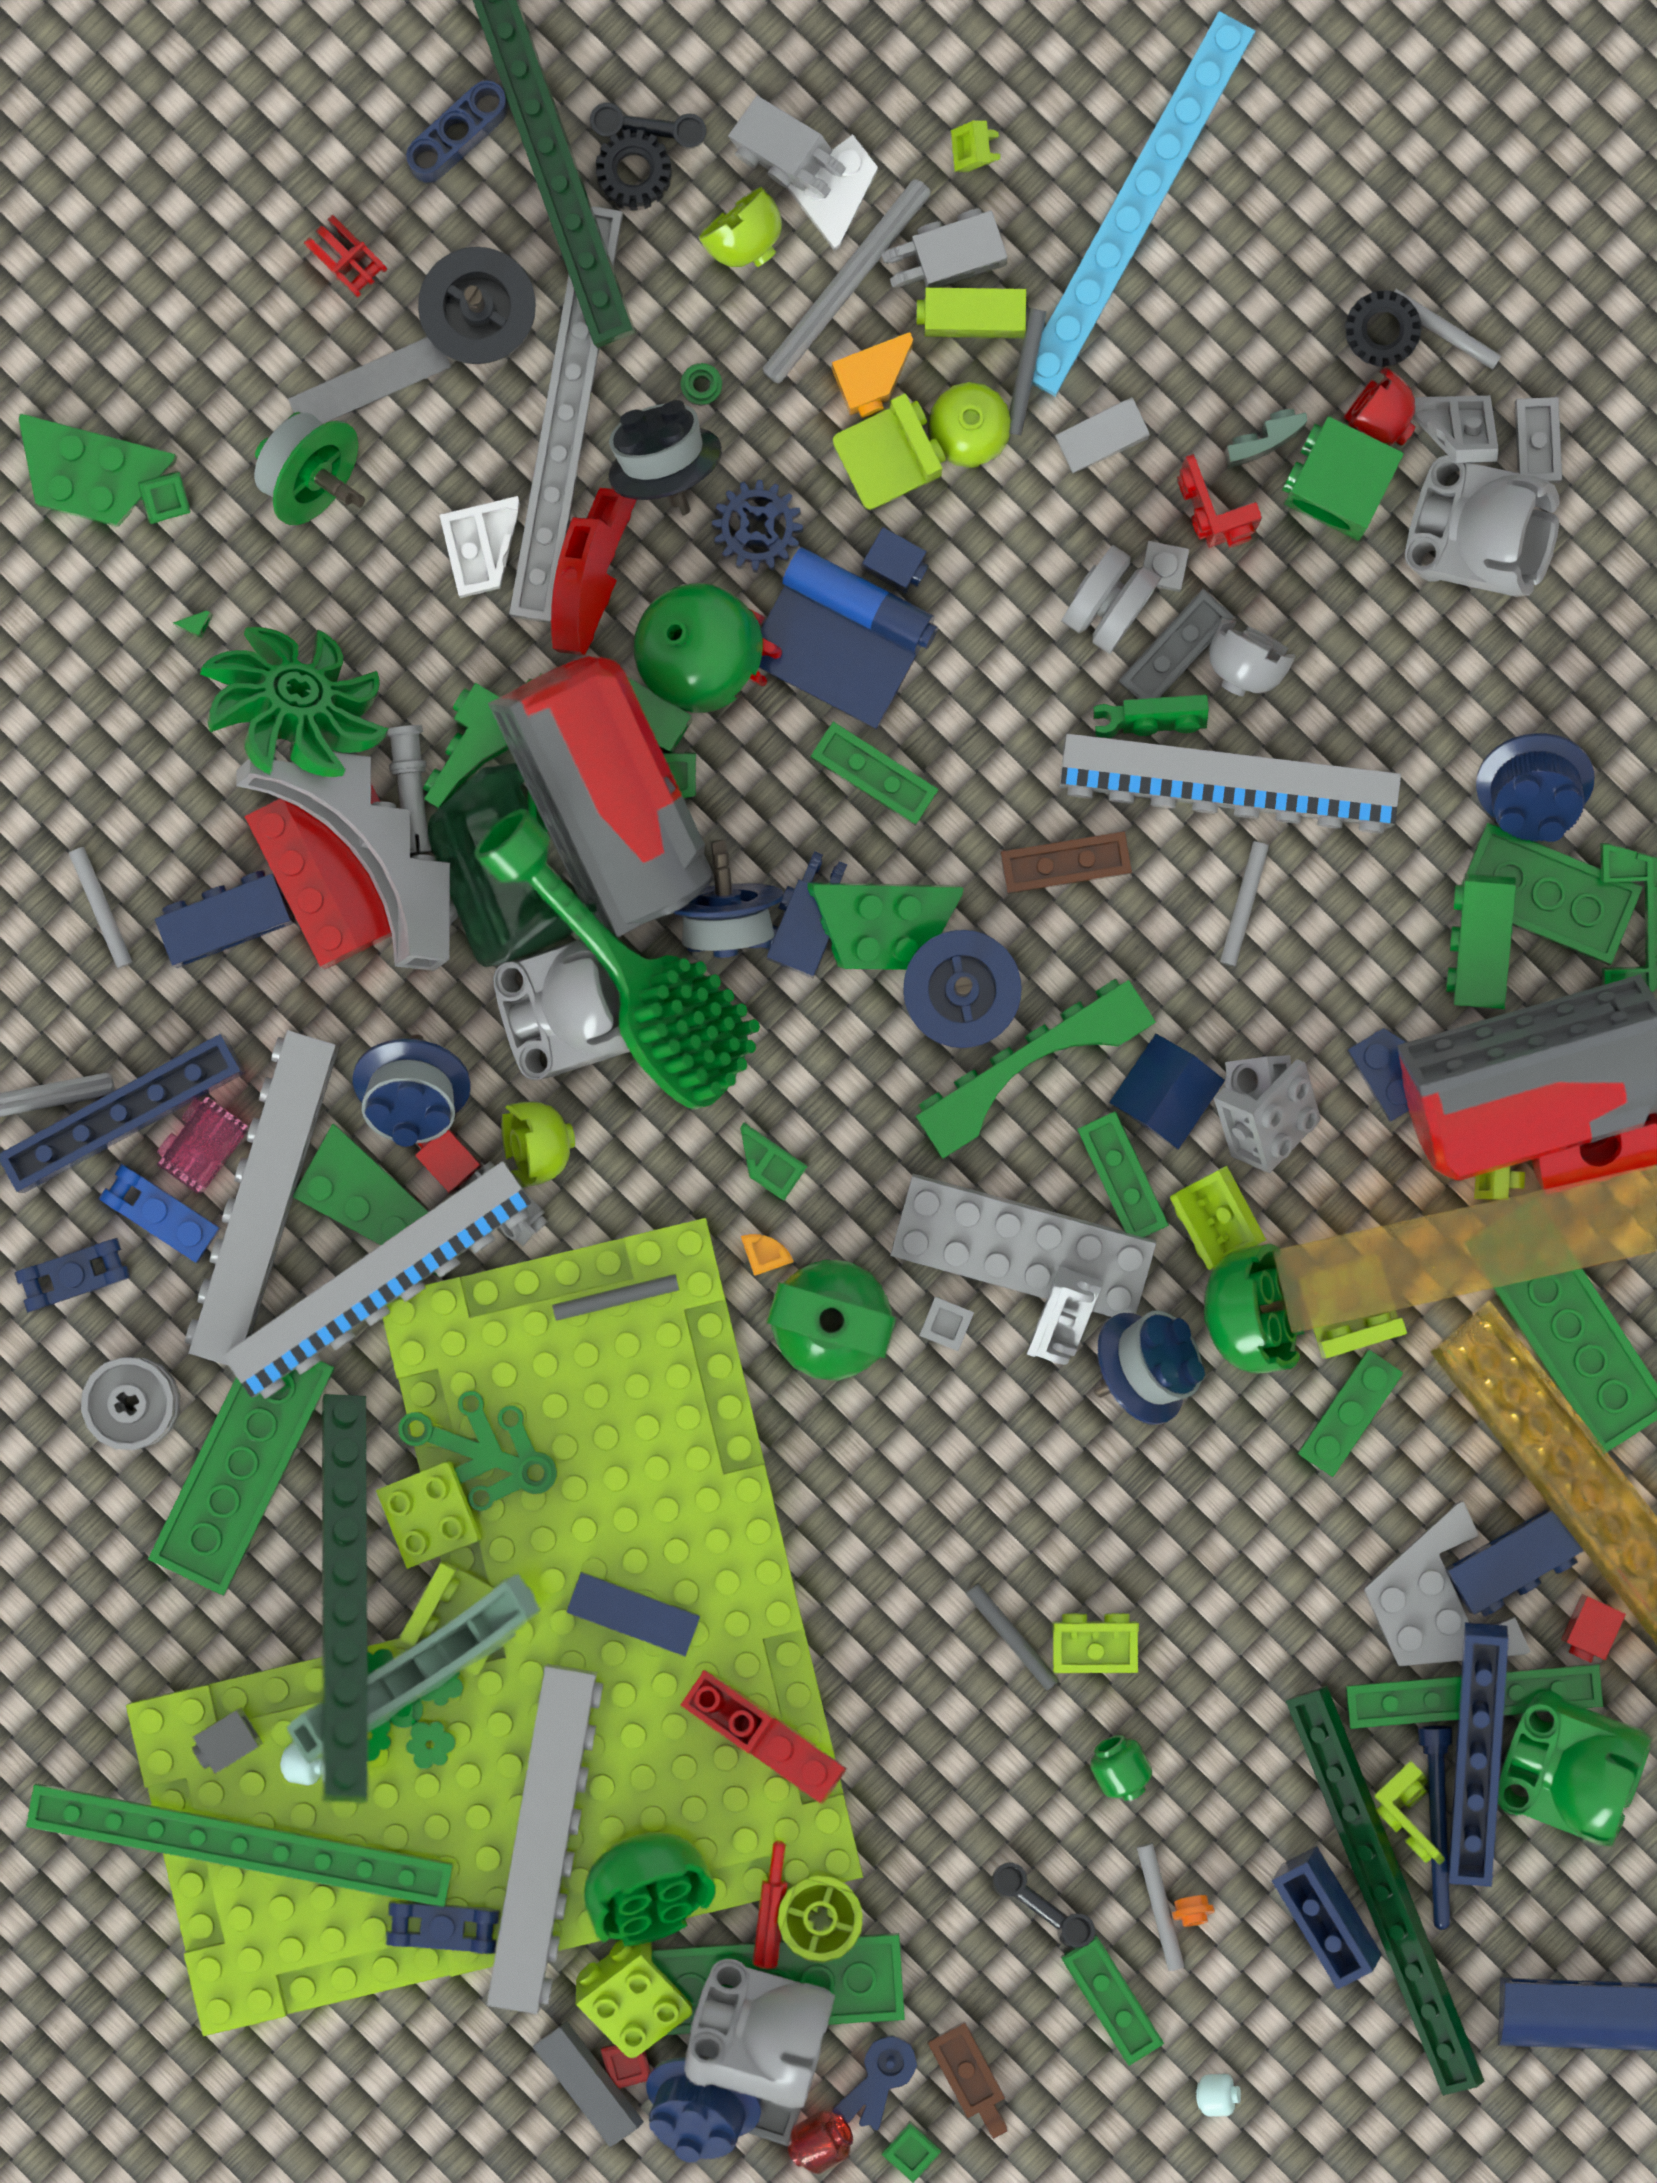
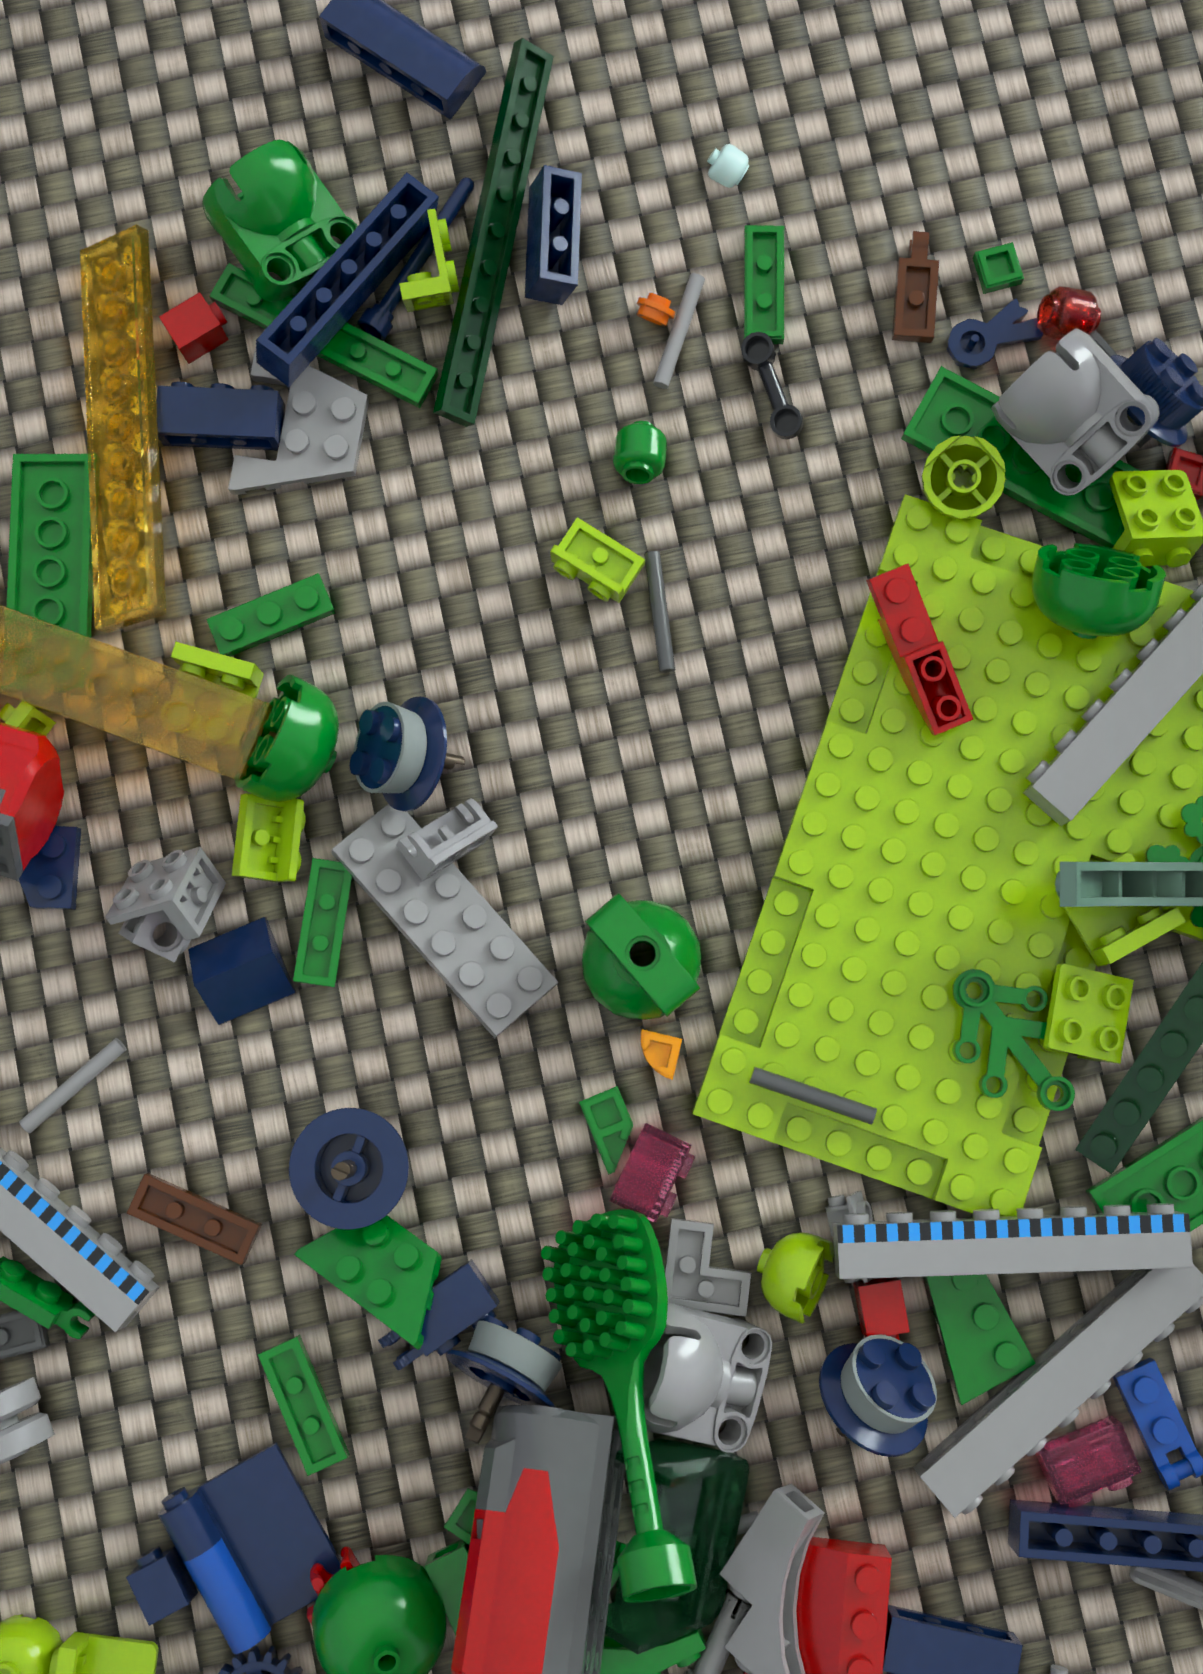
camera: 145 degrees left, 5 degrees down
dark blue tile [566,1572,700,1657] -> none
red axle [752,1841,787,1969] -> none
green arch [915,978,1156,1160] -> none
light grey plate [919,1297,974,1351] -> none
none -> clear pink brick [609,1122,695,1223]
none -> light grey plate [665,1218,751,1317]

